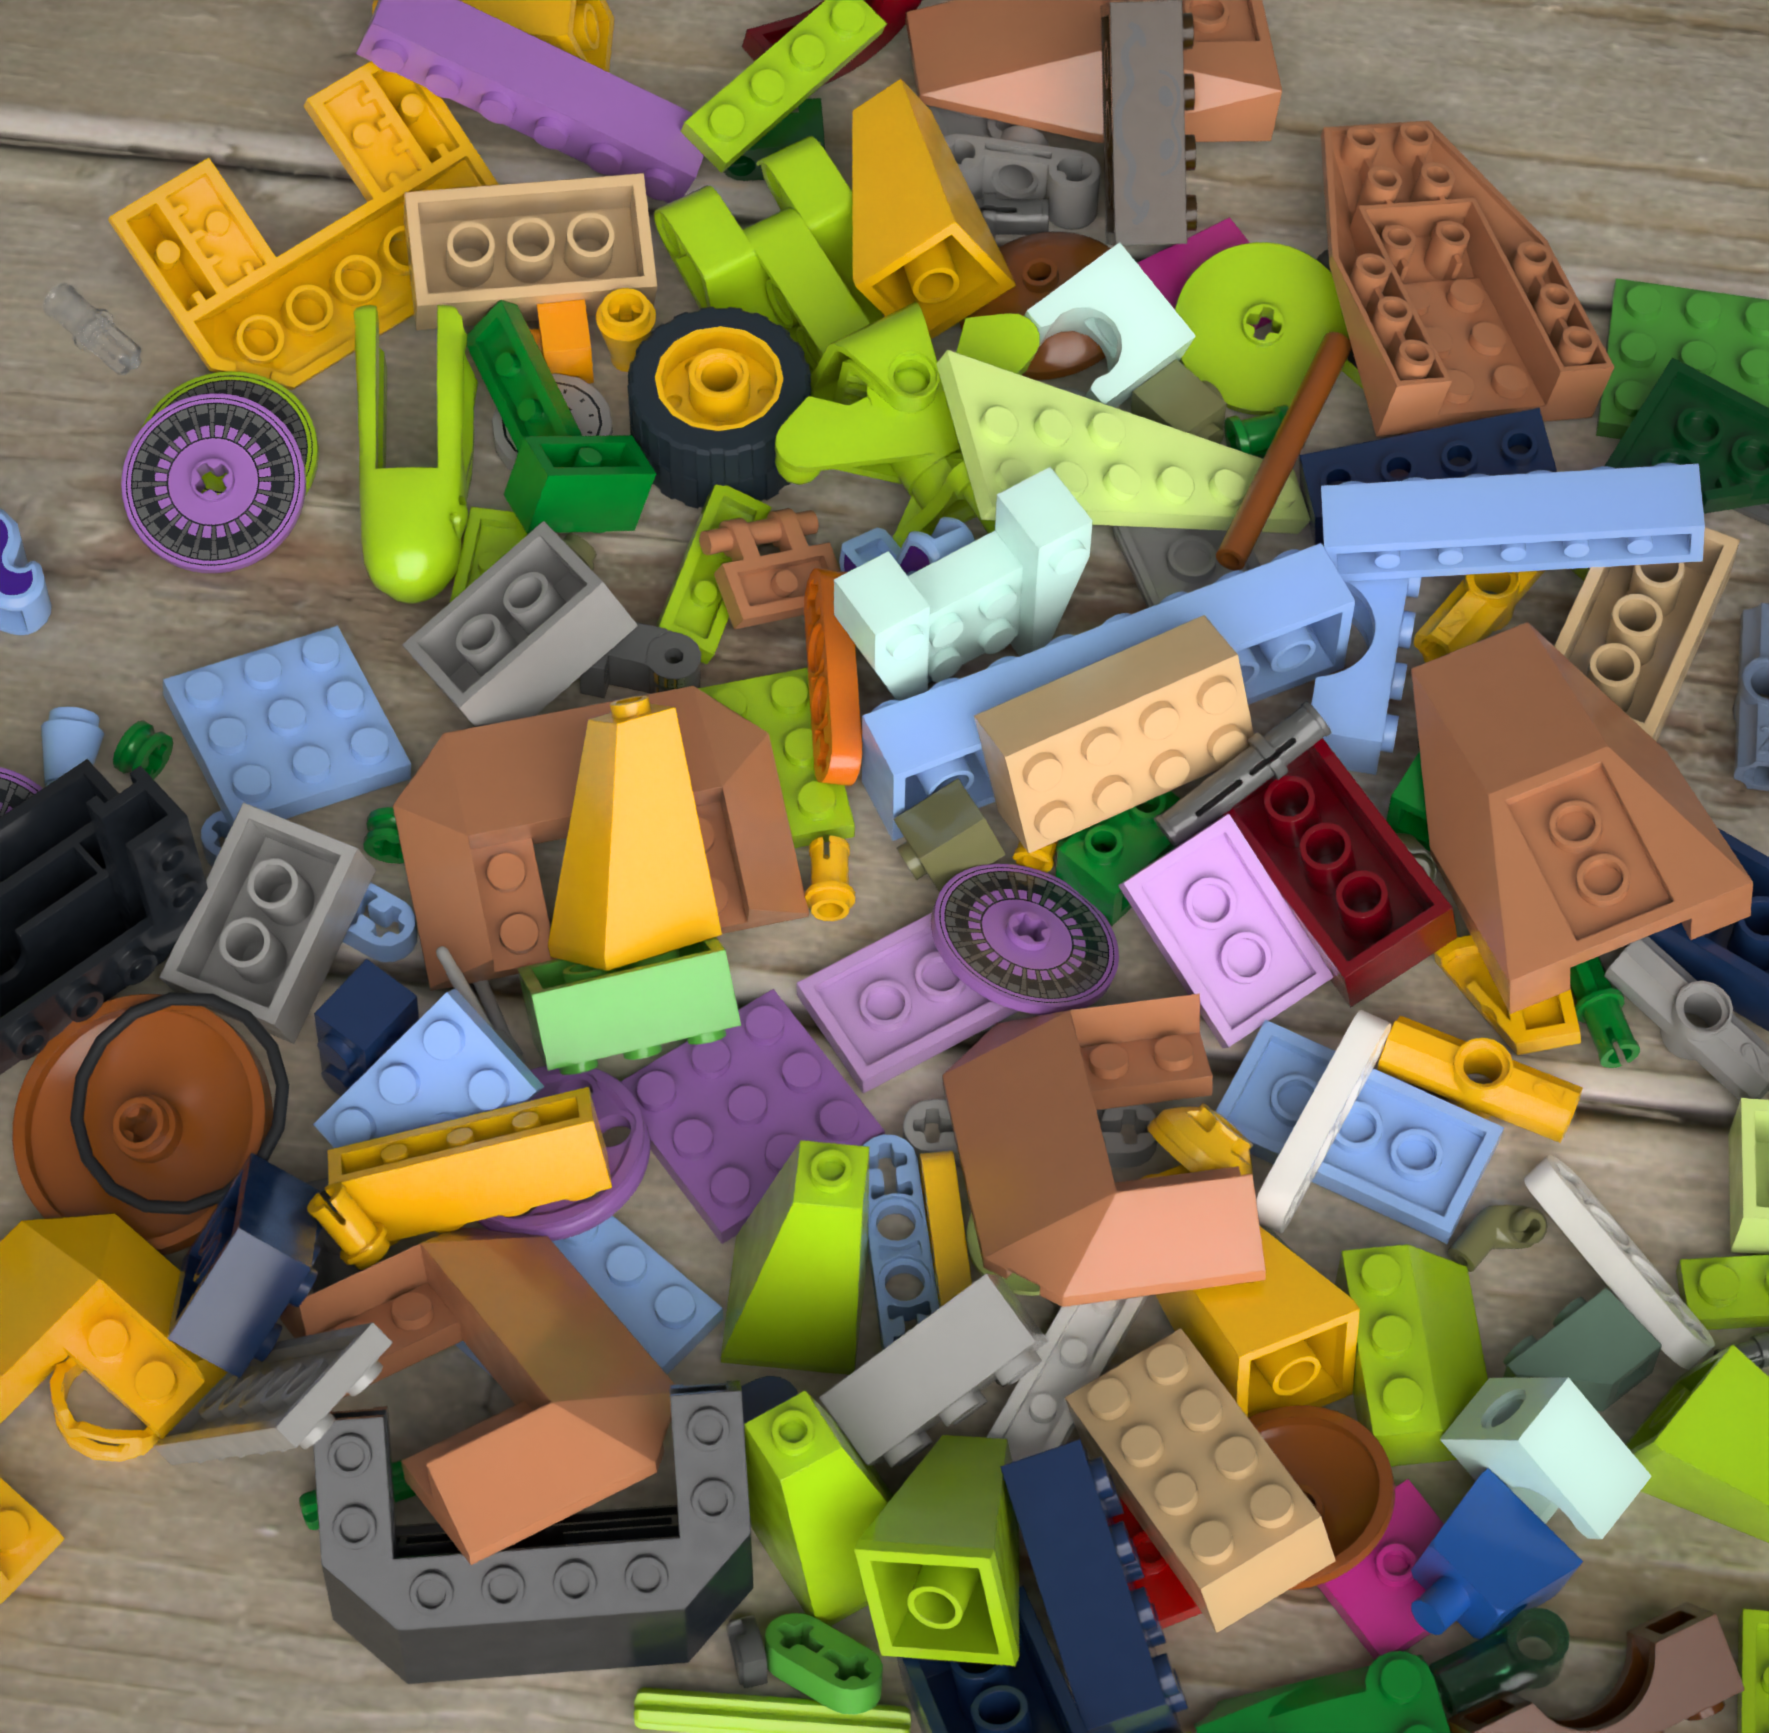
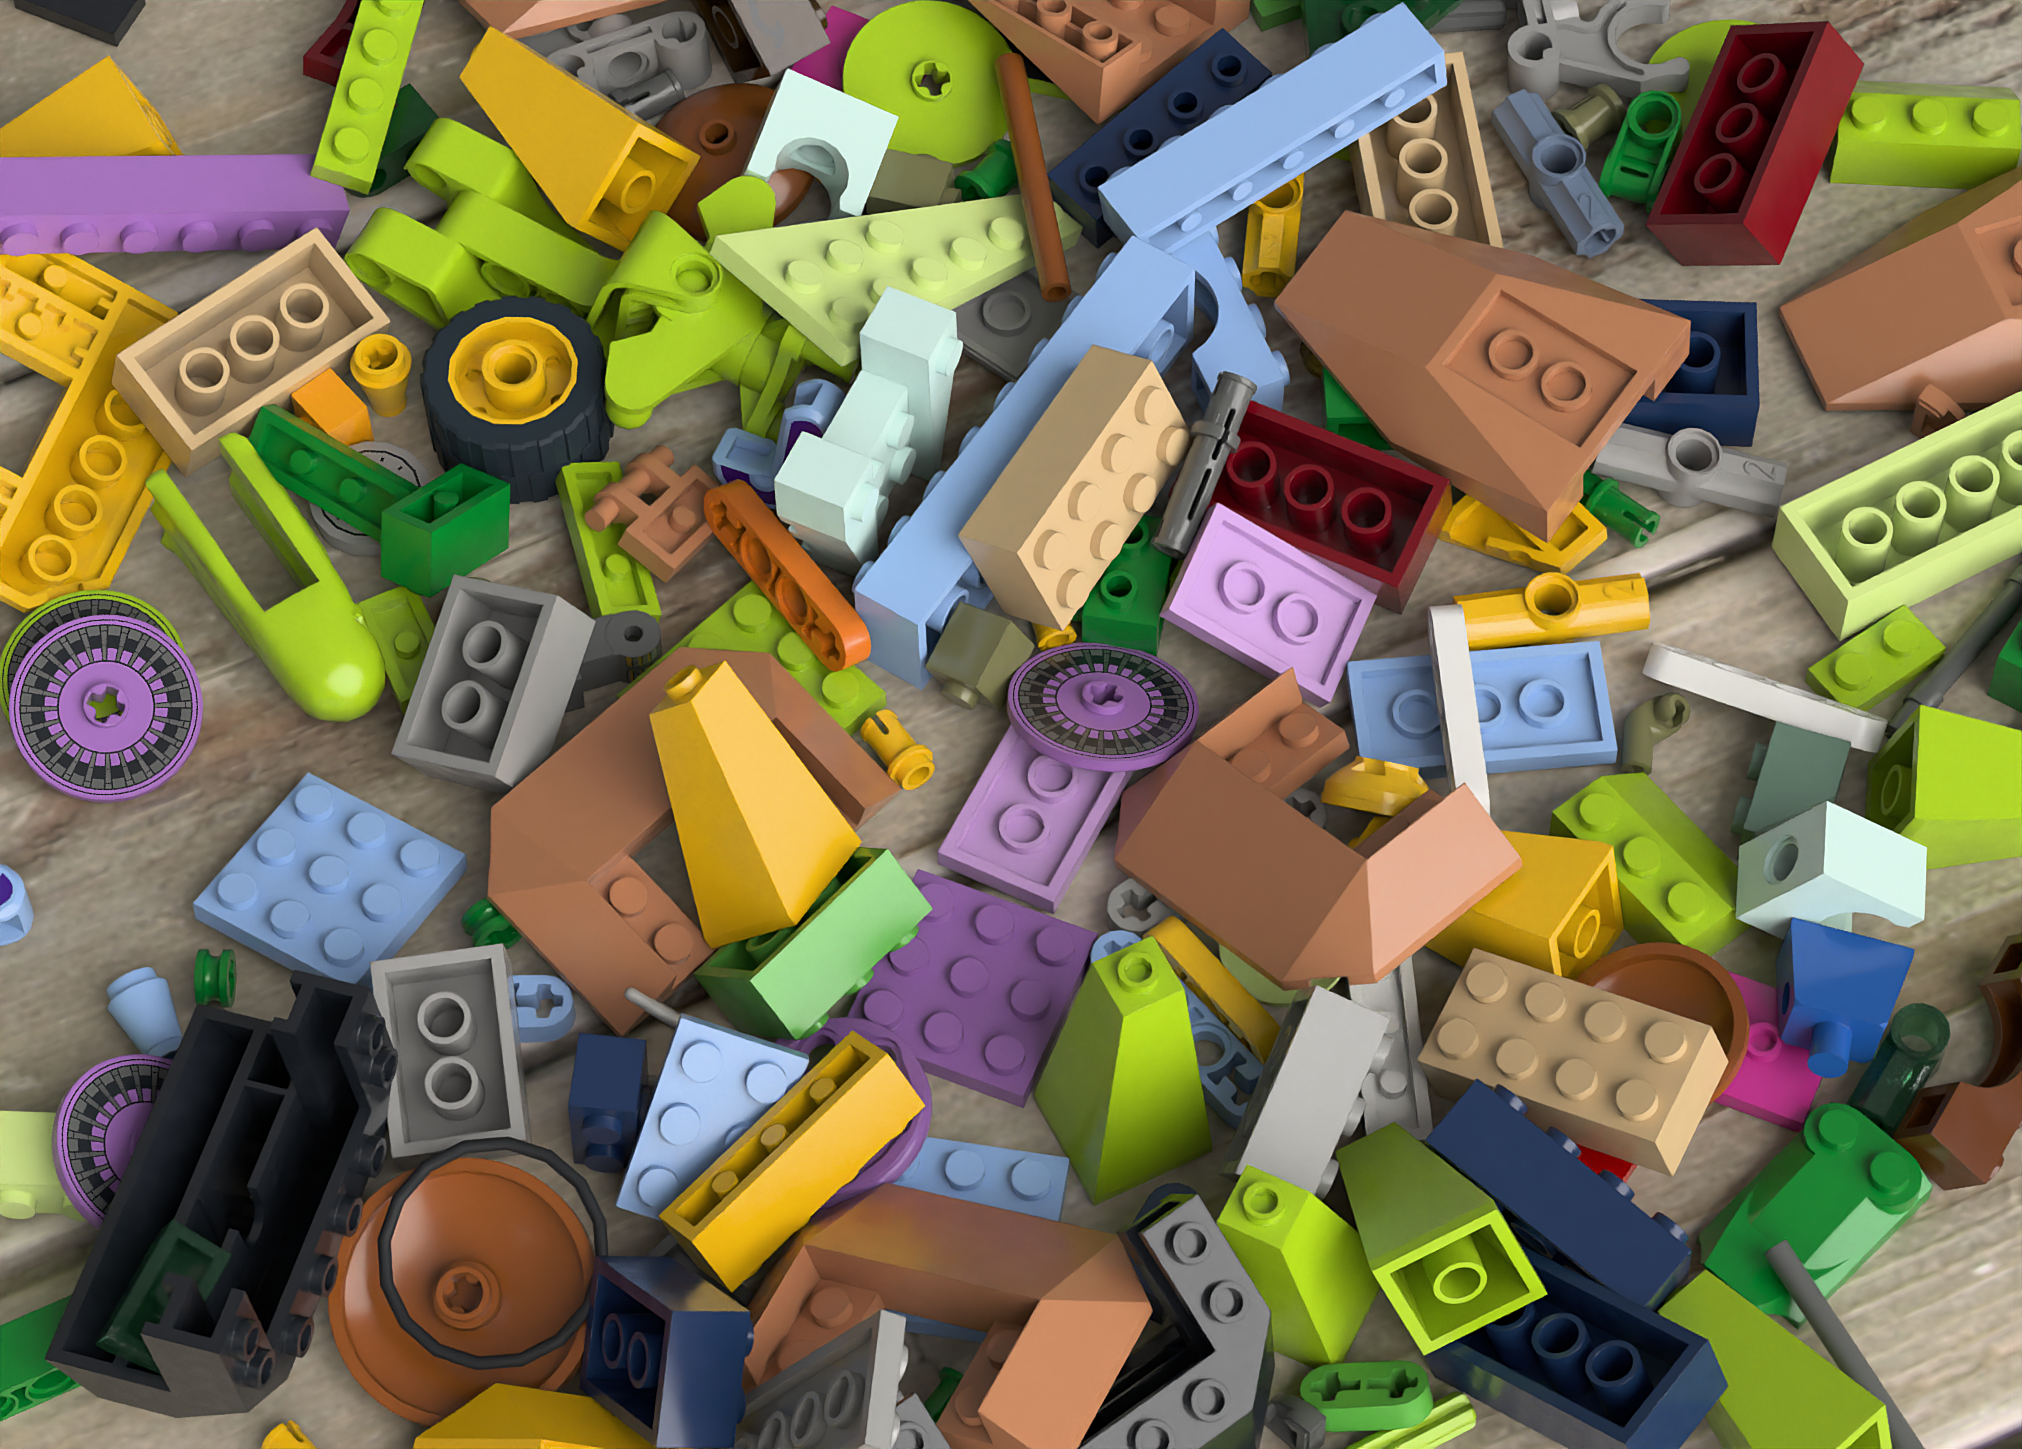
camera: 30 degrees left, 0 degrees up
yellow pin [307,1182,390,1270] -> none

